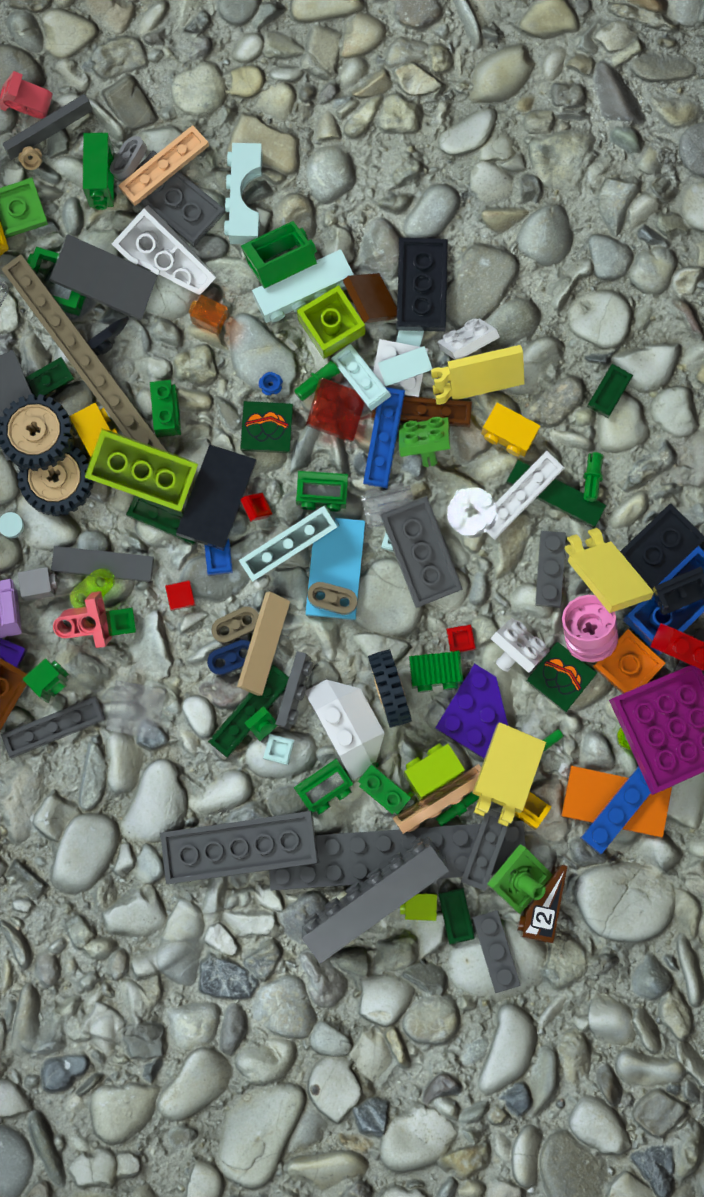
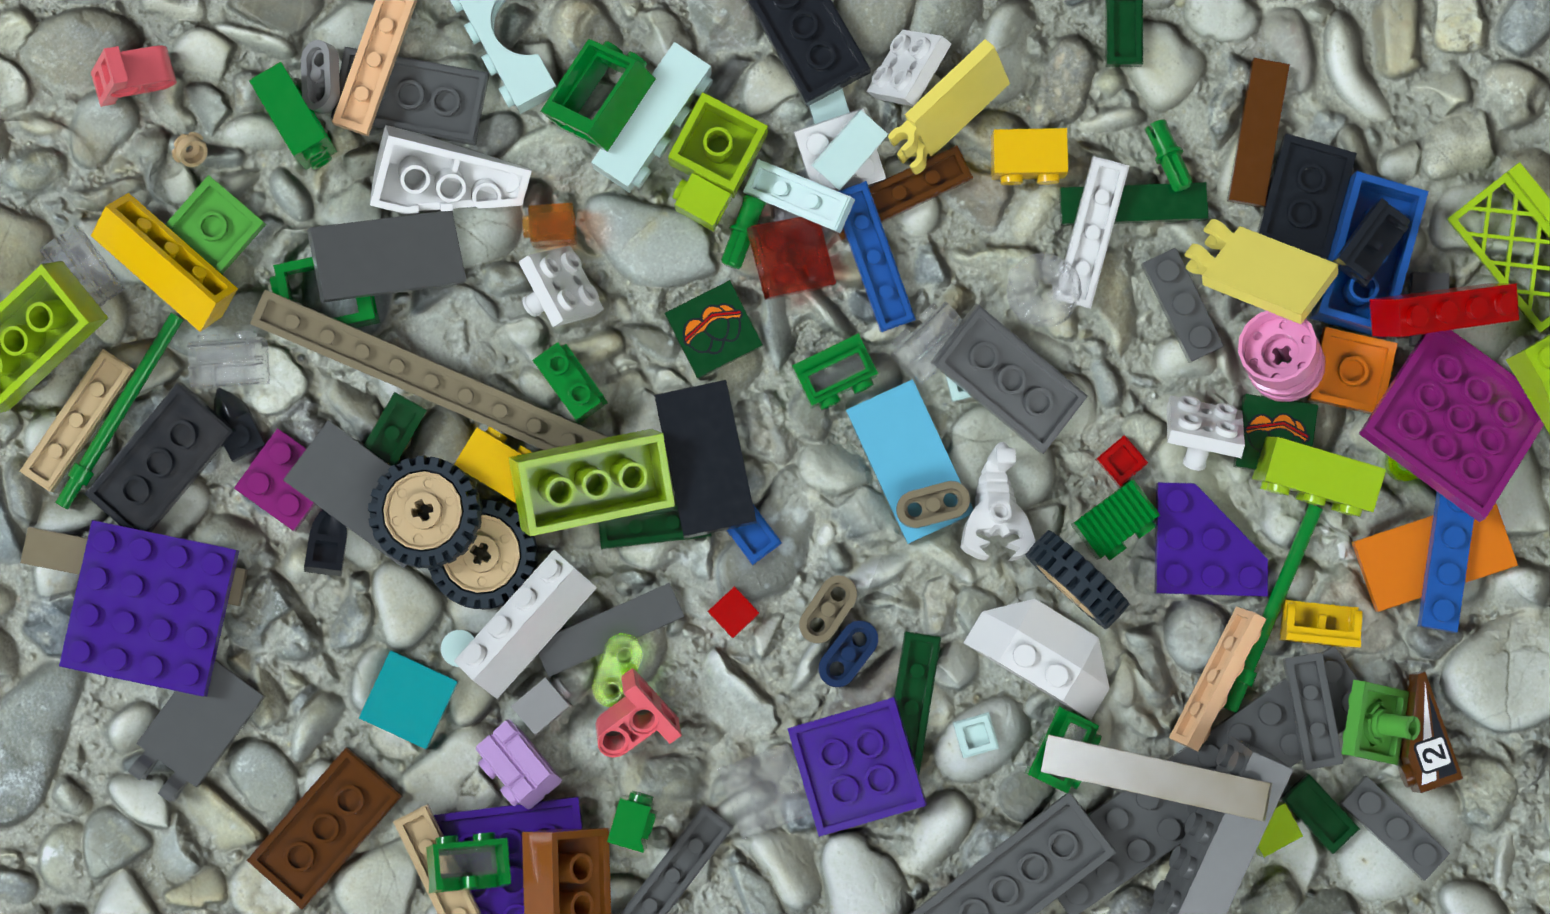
camera: 35 degrees left, 5 degrees up
dark grey tile [3,94,93,160] -> none
black plate [87,317,129,356] -> none
green plate [106,607,136,636] -> none
tan tile [237,592,290,696] -> none
light aqua brick [239,505,339,582] -> none
red tile [240,492,273,522] -> none
green plate [245,706,277,741] -> none
blue plate [259,372,283,396] -> none
dark grey plate [276,651,313,730] -> none
reddish brown tile [343,273,397,323] -> none
green window [358,762,415,815] -> none
bright green plate [399,417,450,467] -> none
lime brick [403,743,465,801] -> none
light yellow tile [473,722,546,827] -> none
none -> white brick [454,550,597,699]
none -> white plate [519,245,604,327]
none -> lime brick [672,173,732,232]
none -> dark purple plate [787,697,927,837]
none -> white animal [960,442,1035,561]
none -> tile [1041,735,1273,821]
none -> reddish brown tile [1227,58,1290,208]
none -> lime brick [1252,437,1386,517]

